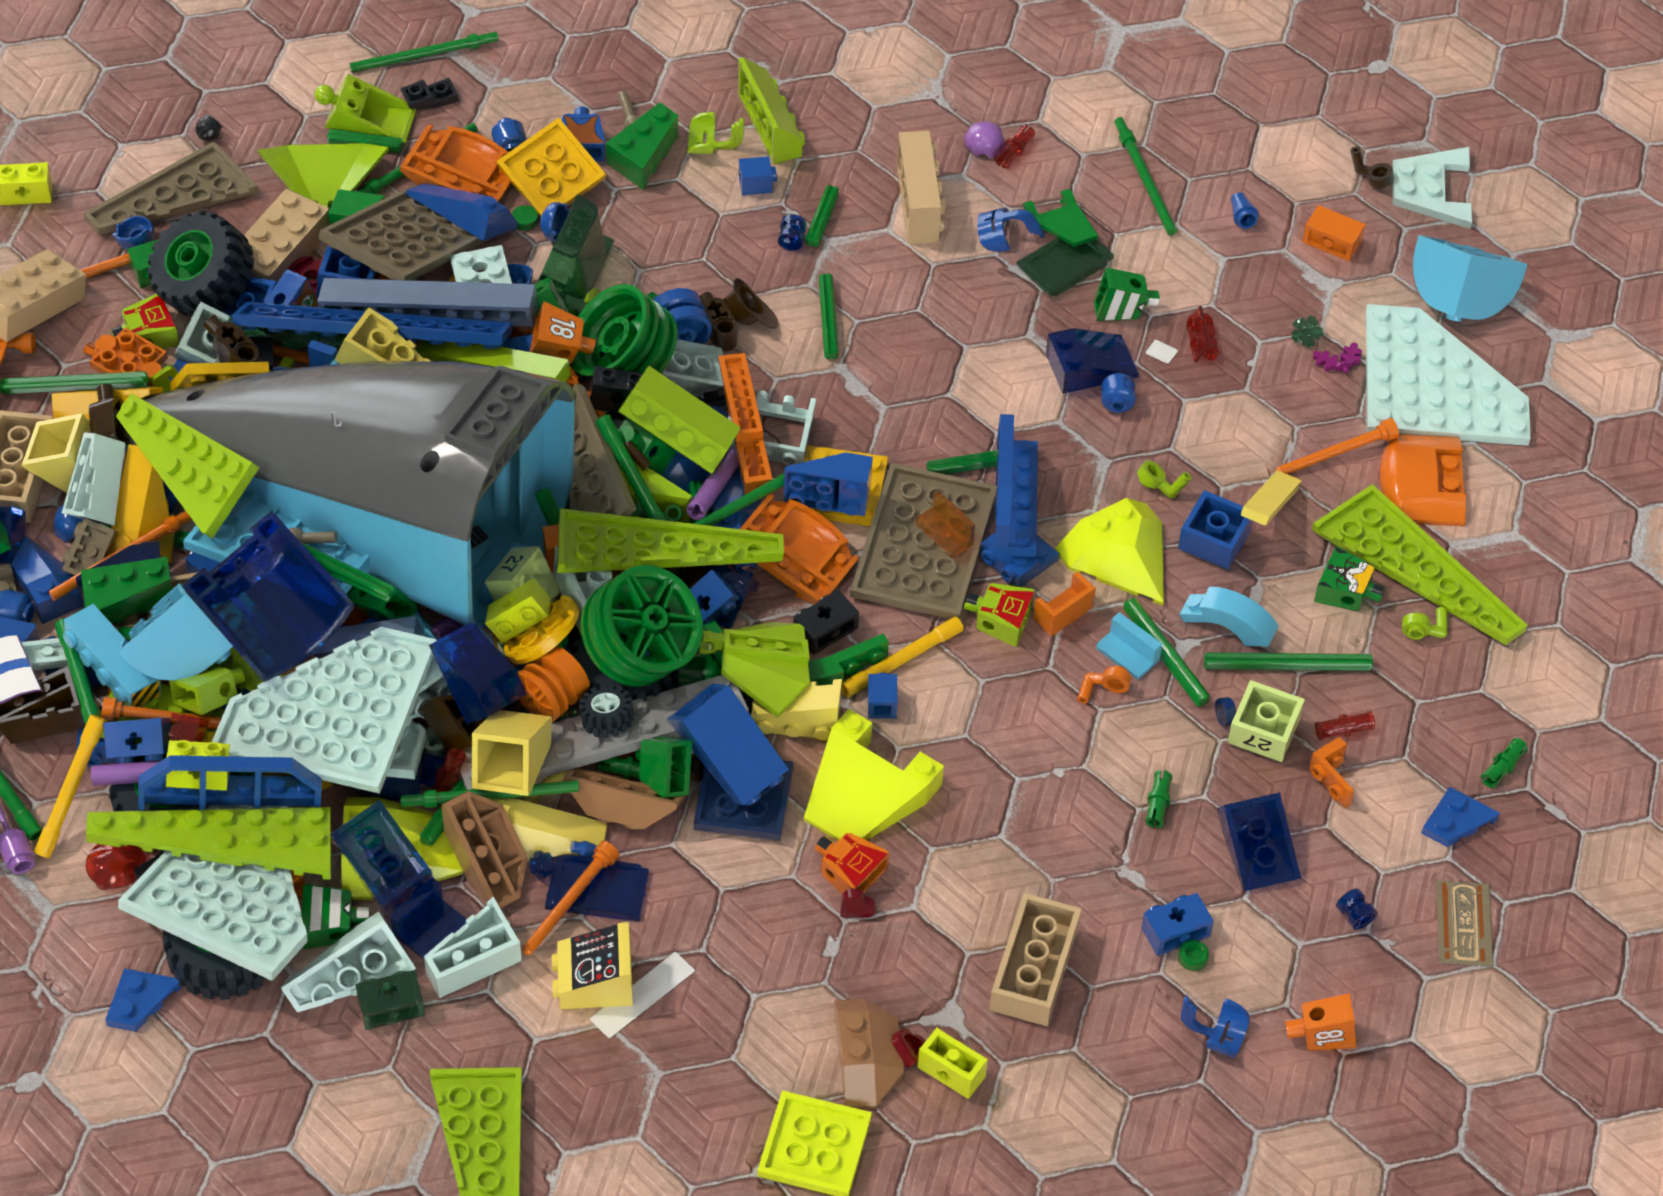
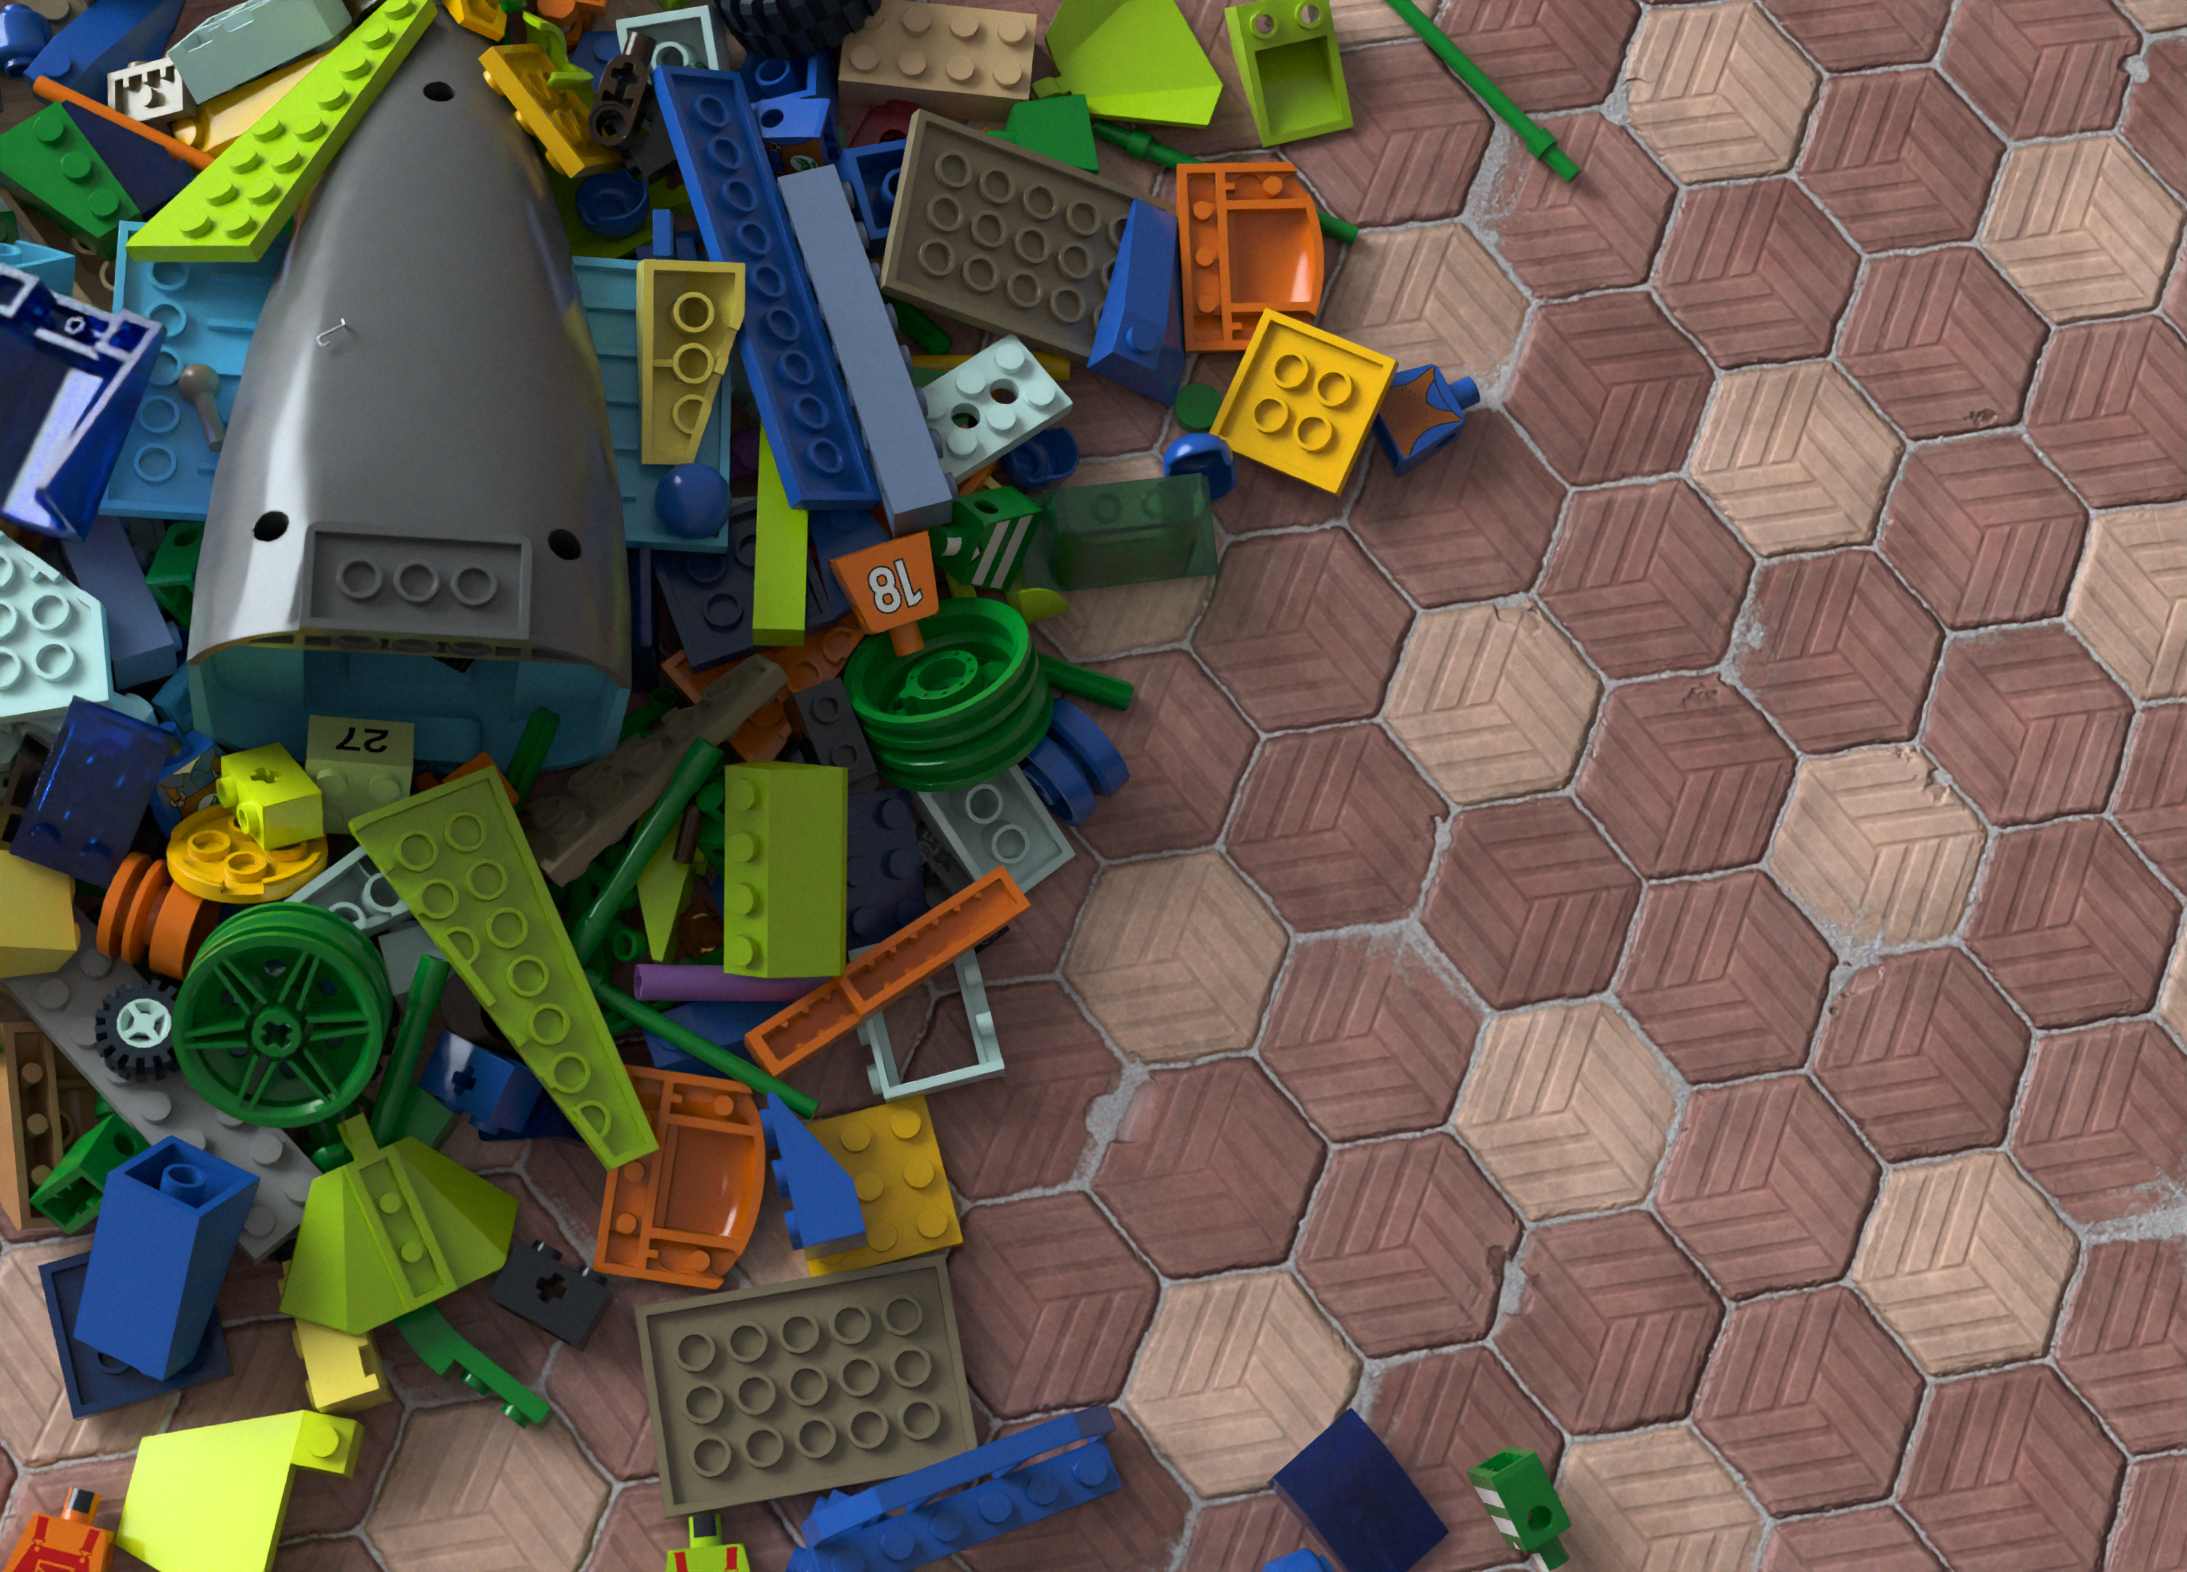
camera: 55 degrees right, 20 degrees up
green axle [269,532,395,601] -> none
green axle [327,129,403,153] -> none
black slope [400,78,459,109] -> none
blue head [491,118,527,153] -> none
green wedge [606,102,678,190] -> none
dark tan bar [617,91,639,129] -> none
lime helmet [687,112,744,154] -> none
dark brown piece [700,292,737,352] -> none
dark brown piece [723,278,778,329] -> none
lime slope [738,57,805,164] -> none
blue brick [738,156,777,195] -> none
clear blue wheel [778,214,806,251] -> none
green axle [805,185,839,247] -> none
green axle [819,273,839,360] -> none
yellow piece [841,616,964,698] -> none
blue brick [867,673,898,719] -> none
tan brick [897,131,945,244] -> none
clear orange panel [916,491,975,559] -> none
green axle [926,450,998,474] -> none
medium lavender hair [964,122,1005,159] -> none
blue helmet [977,207,1045,252] -> none
clear red pin [995,124,1035,168] -> none
clear green piece [1016,237,1114,297] -> none
green flag [1023,189,1098,247] -> none
green bar [1114,117,1177,235] -> none

